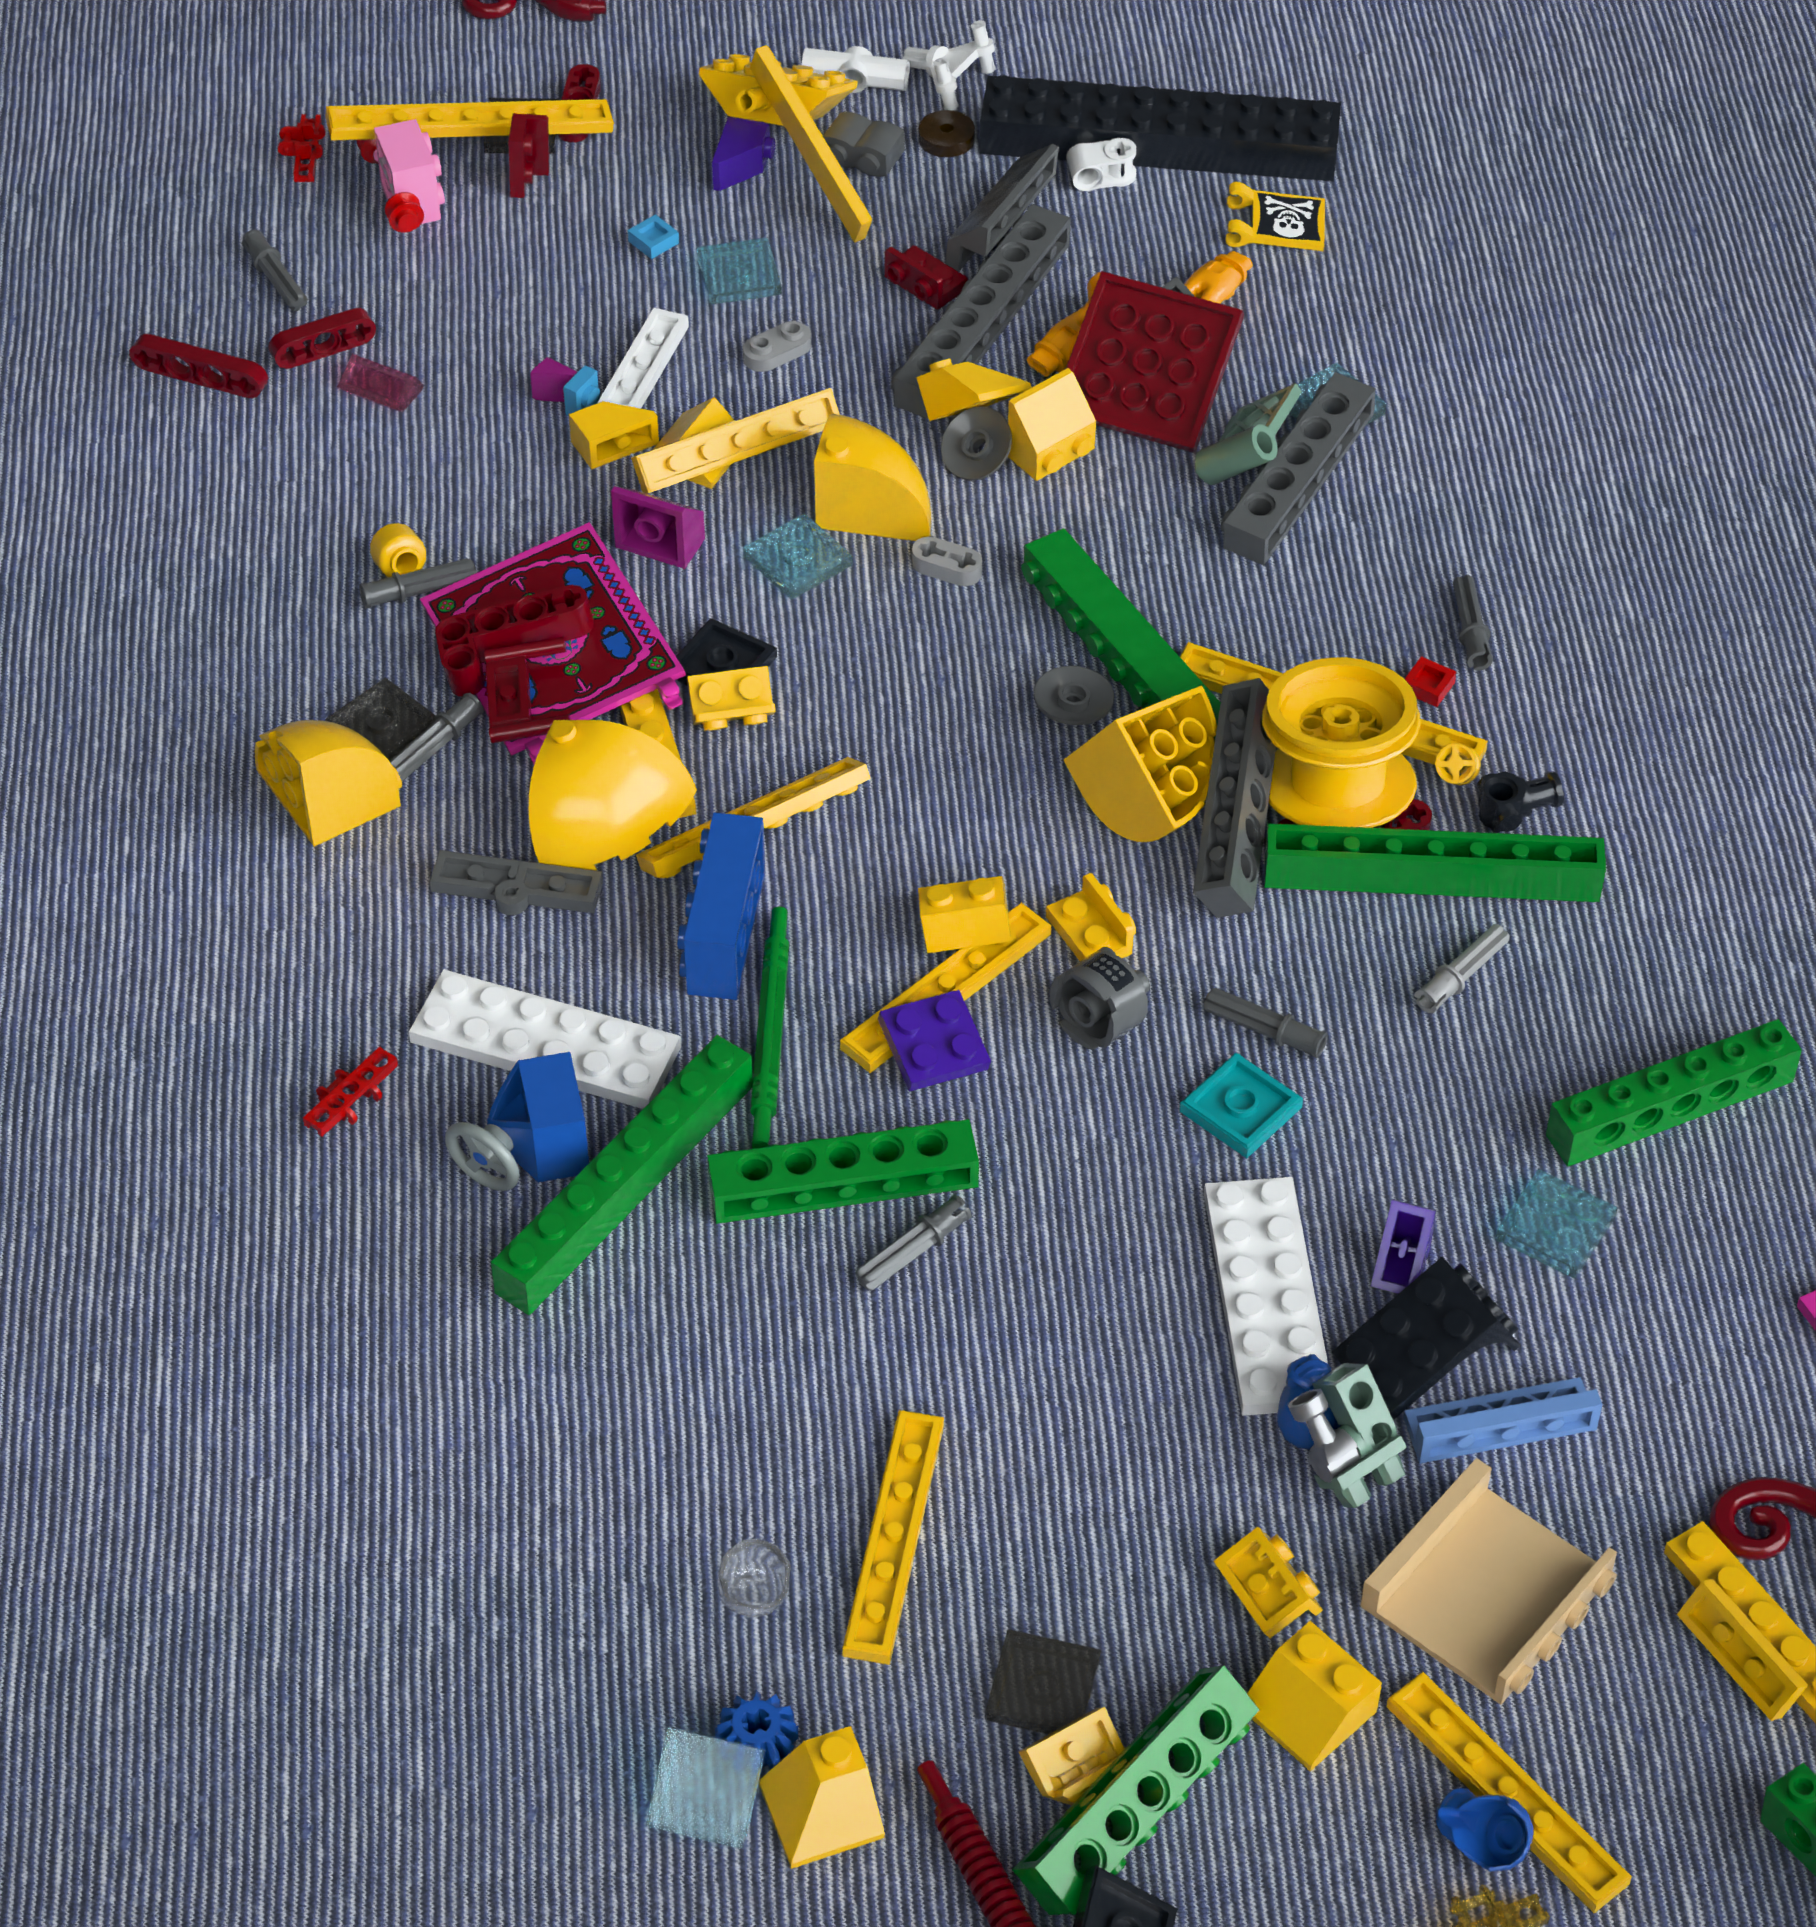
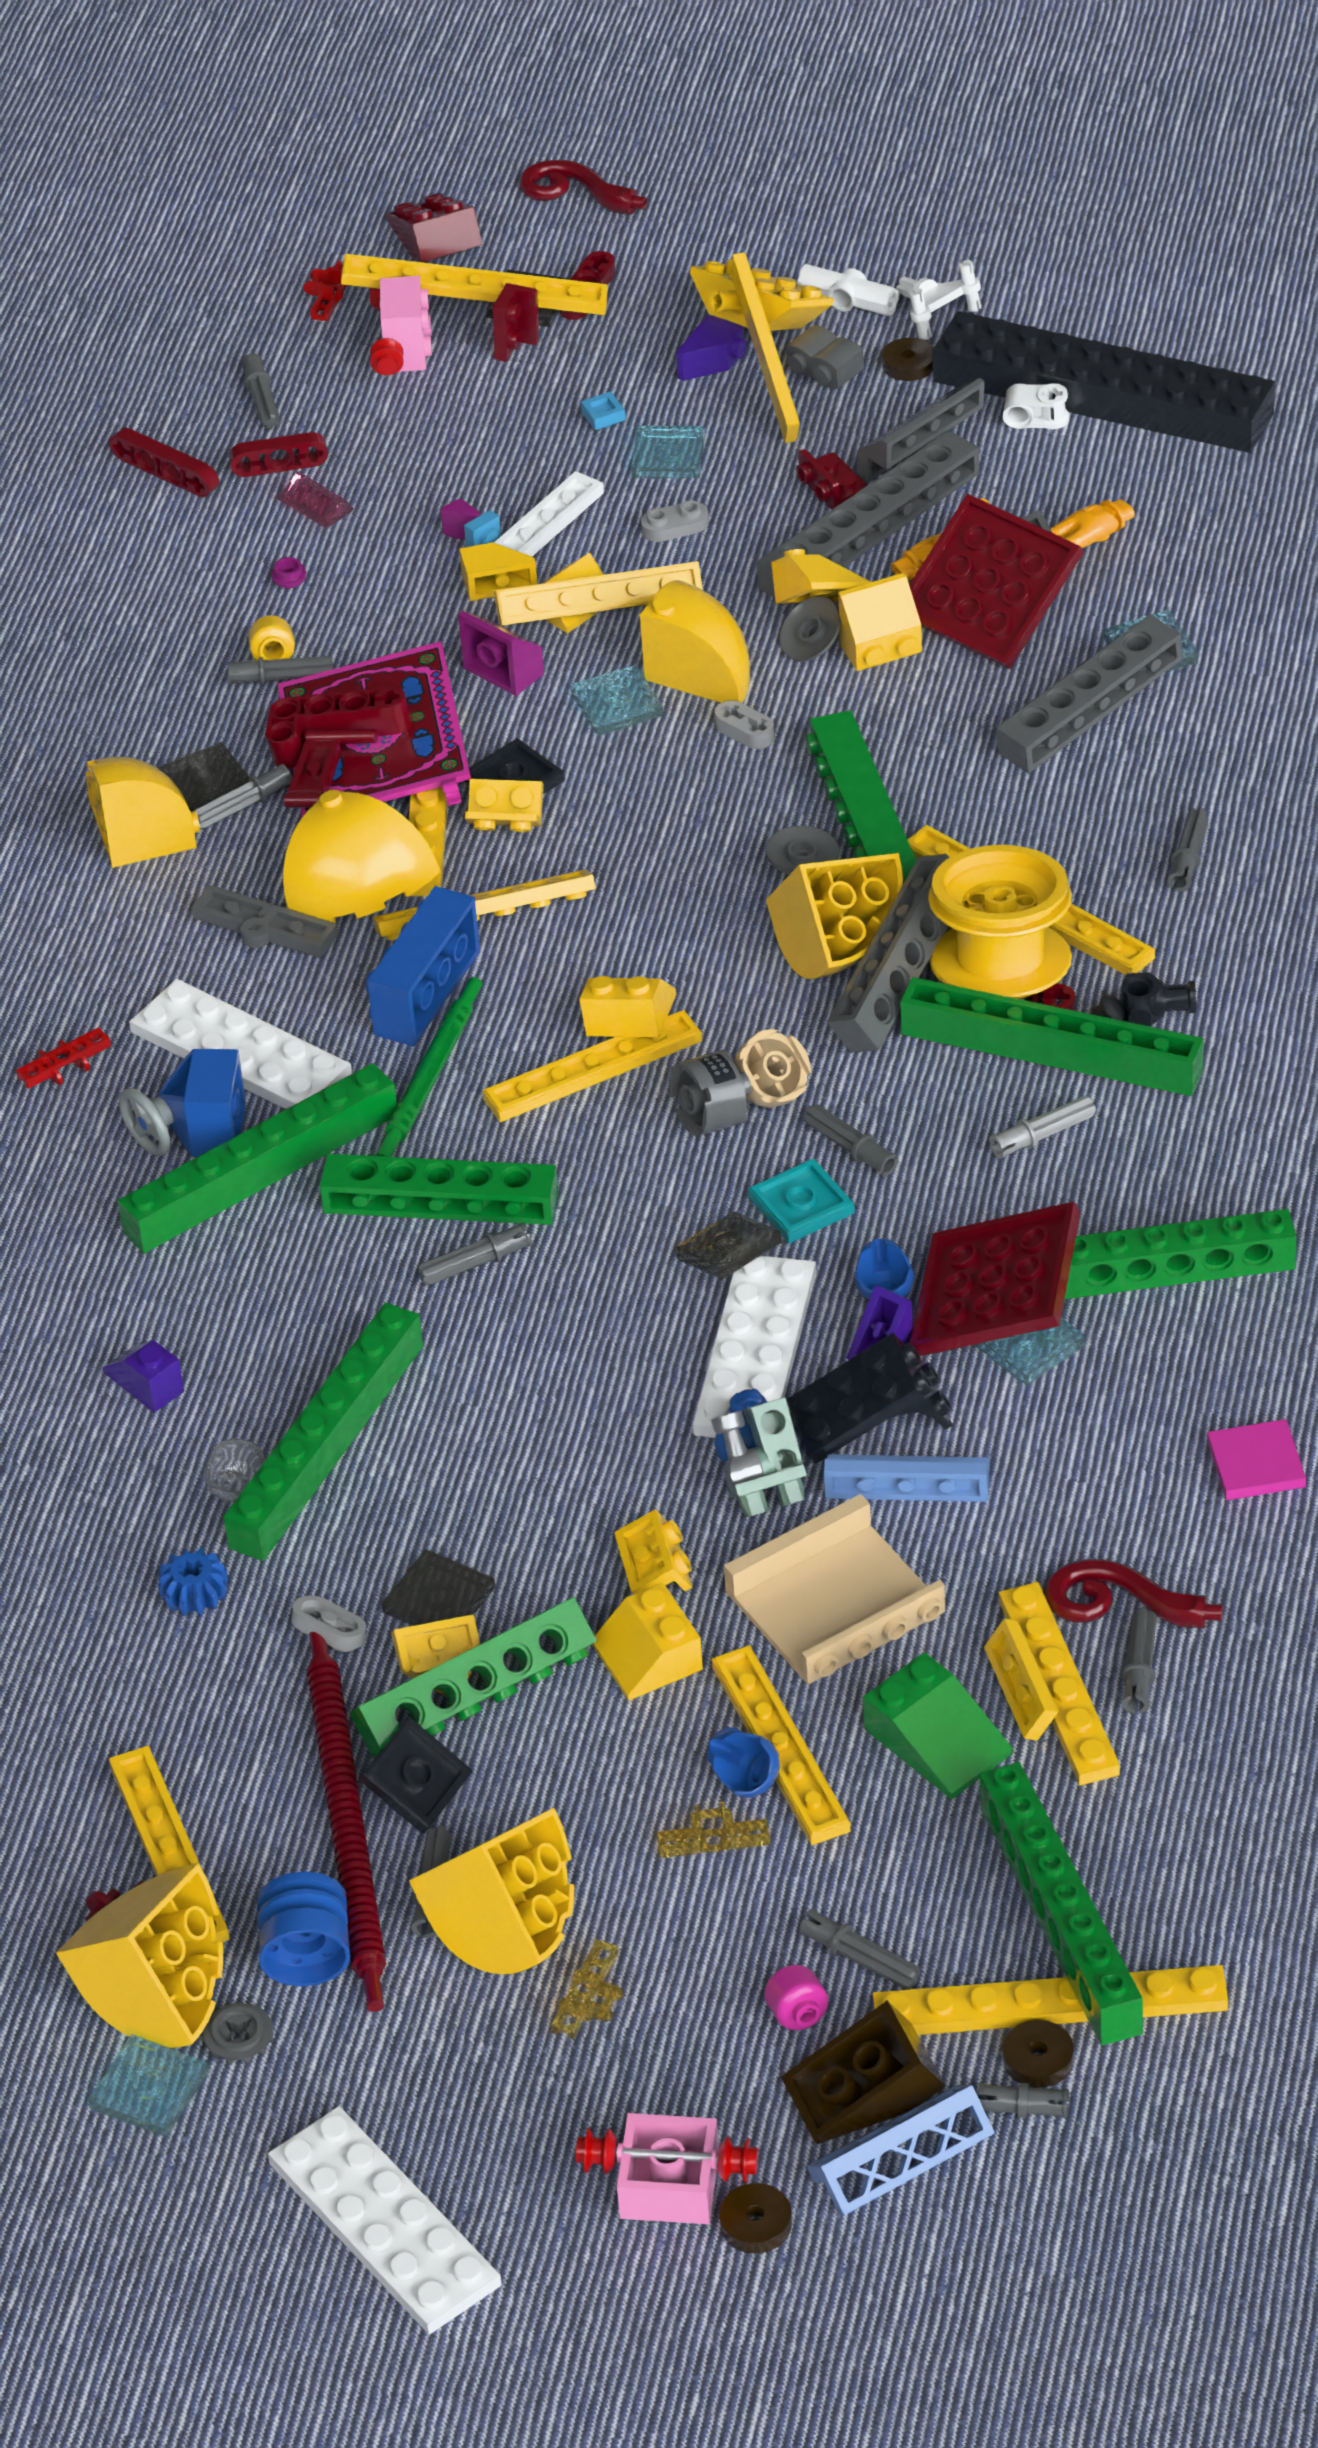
camera: 20 degrees right, 5 degrees down
clear light blue tile [645,1727,766,1849] -> none
yellow slope [759,1726,885,1869] -> none
yellow tile [842,1410,944,1665] -> none
dark purple plate [878,990,991,1092] -> none
yellow bracket [1046,873,1136,961] -> none
sand green piece [1195,383,1302,485] -> none
flag [1225,182,1325,251] -> none
red plate [1405,656,1457,707] -> none
yellow wheel [1435,743,1481,785] -> none
none -> dark purple slope [103,1339,184,1413]
none -> green brick [223,1302,423,1562]
none -> magenta plate [272,557,306,589]
none -> light grey plate [291,1595,366,1652]
none -> slope [385,193,483,262]
none -> clear smoke tile [674,1211,783,1279]
none -> tan cylinder [733,1029,811,1108]
none -> blue hair [855,1238,914,1300]
none -> green slope [863,1652,1013,1800]
none -> dark red plate [910,1201,1081,1356]
none -> black piece [1092,994,1125,1021]

